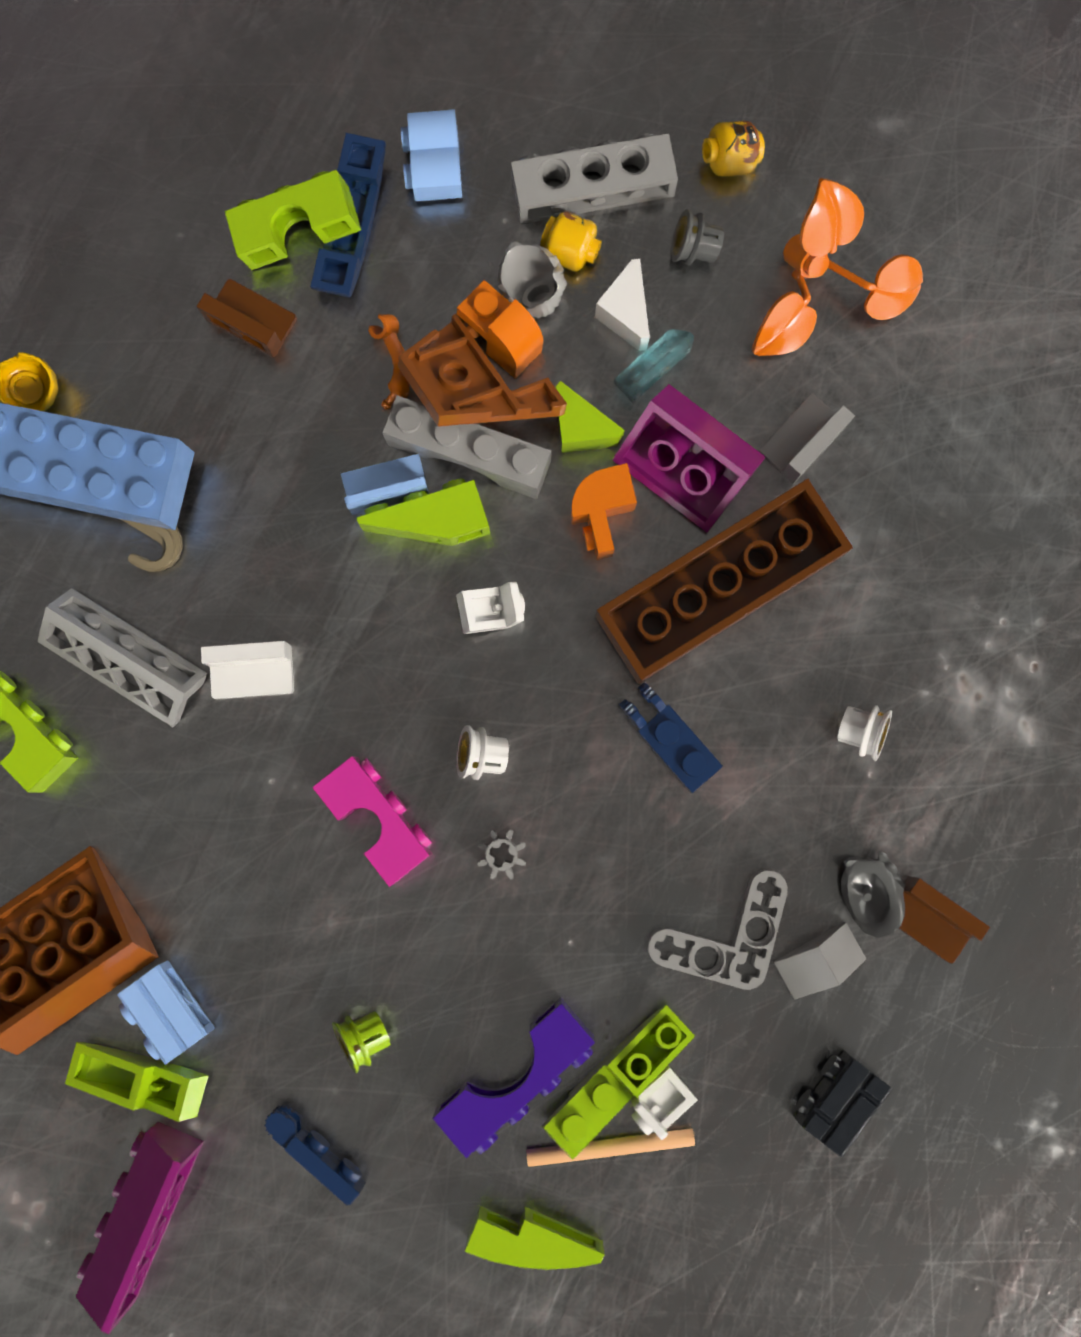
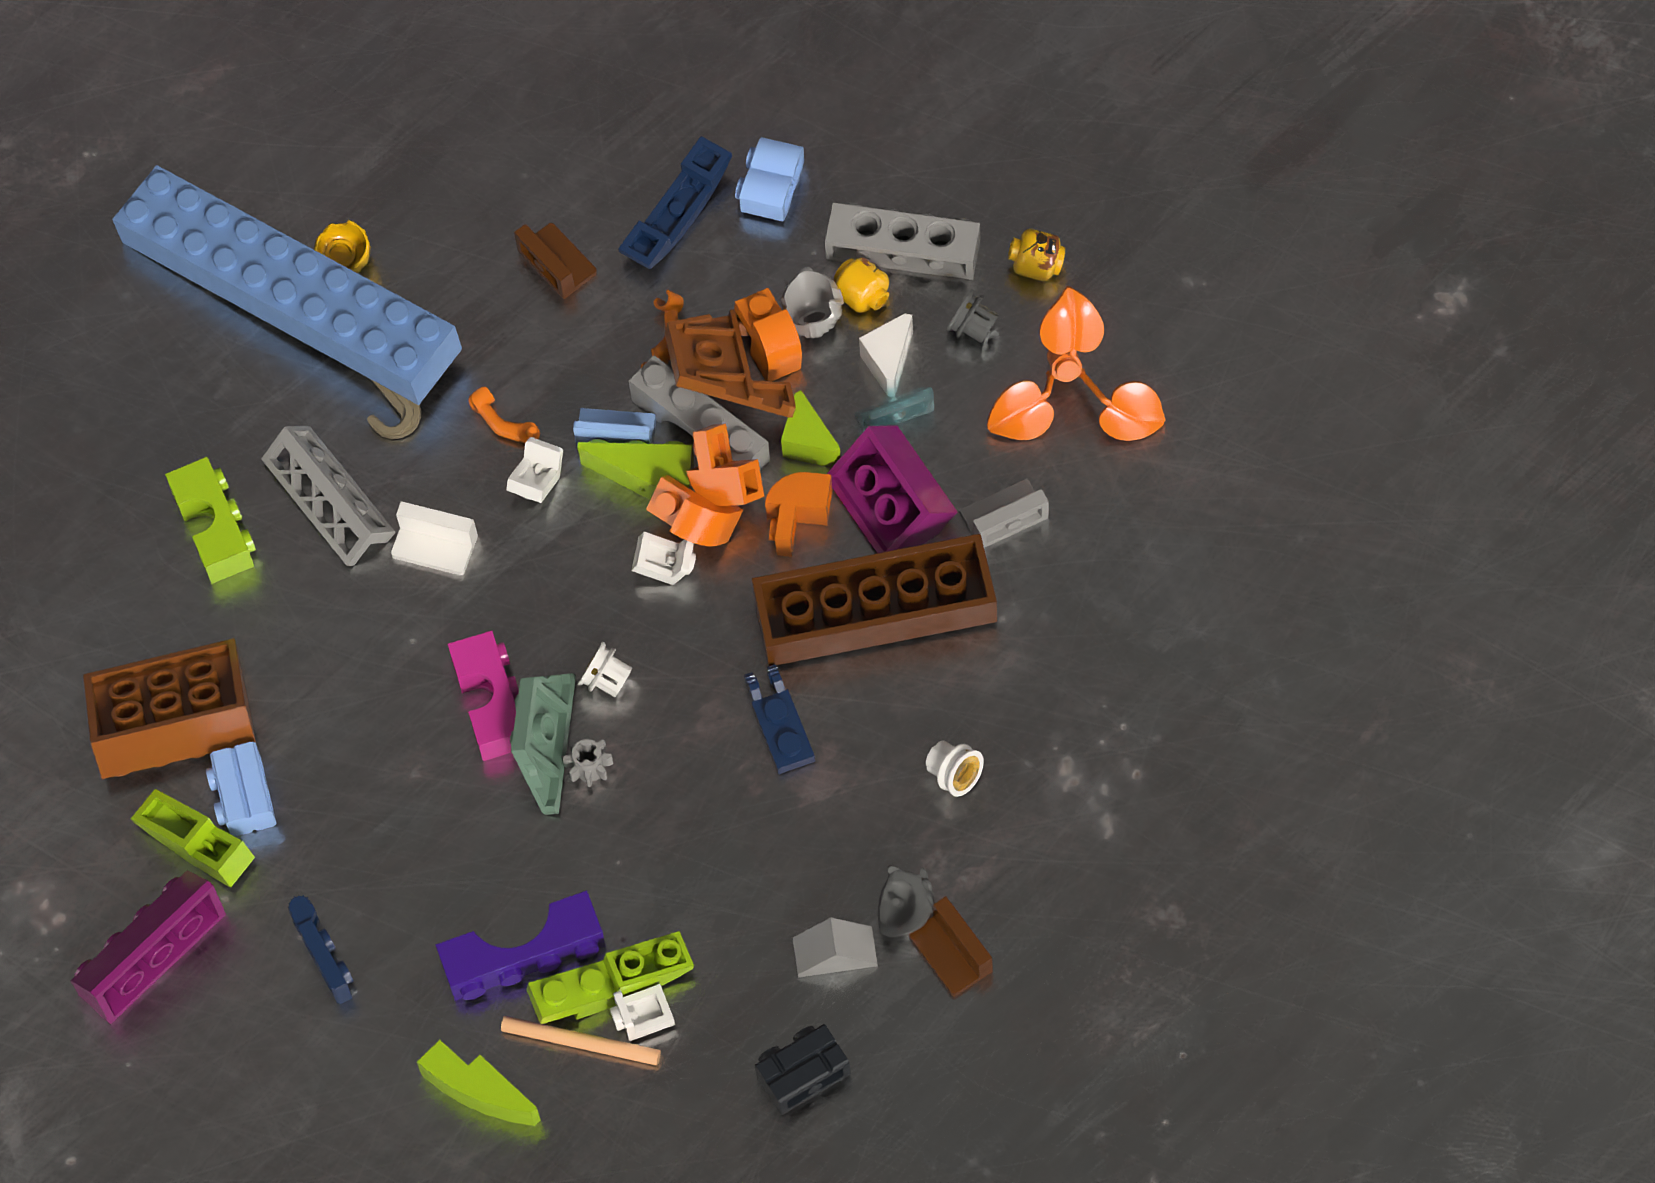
camera: 25 degrees right, 20 degrees down
lime arch [225,170,361,270] -> none
lime piece [332,1011,391,1073] -> none
light grey beam [647,869,788,990] -> none
none -> orange piece [468,387,540,444]
none -> white bracket [506,437,563,503]
none -> sand green wing [510,673,576,815]
none -> orange brick [646,475,743,546]
none -> orange brick [686,423,764,506]

